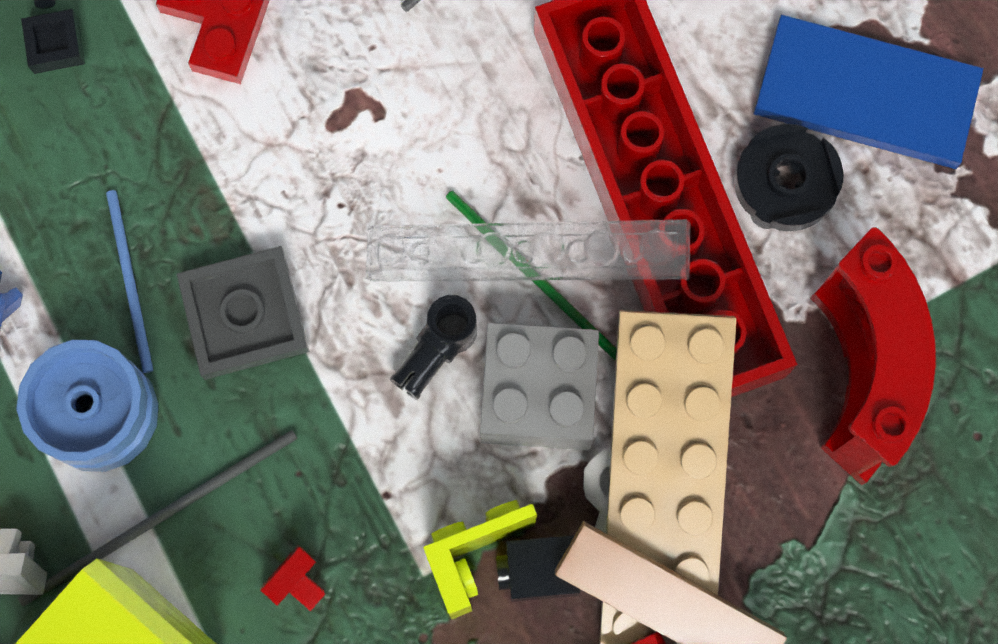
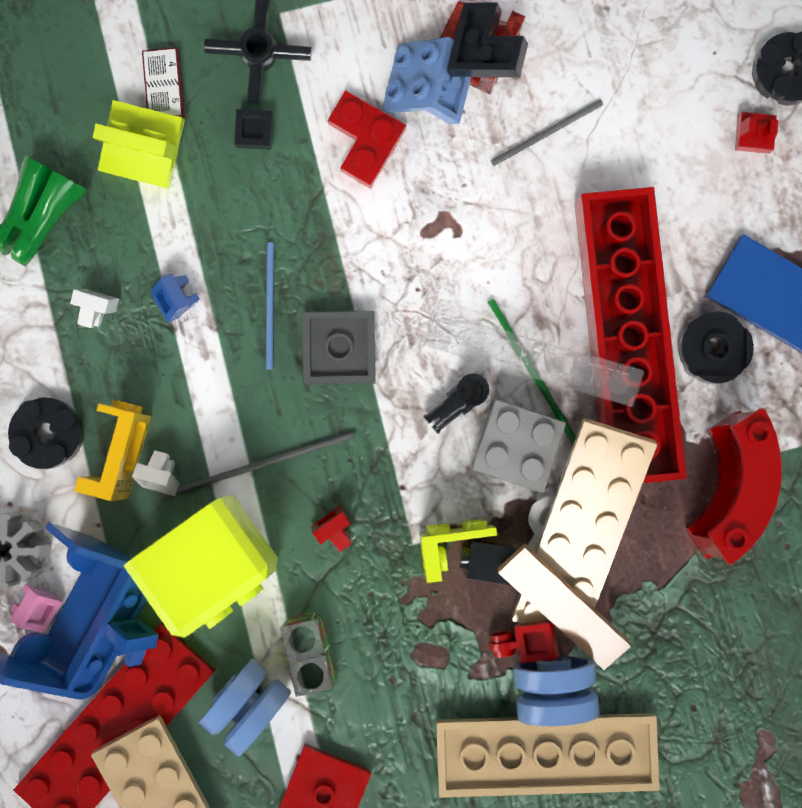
camera: 10 degrees right, 10 degrees up
medium blue wheel [16,340,159,472] -> none

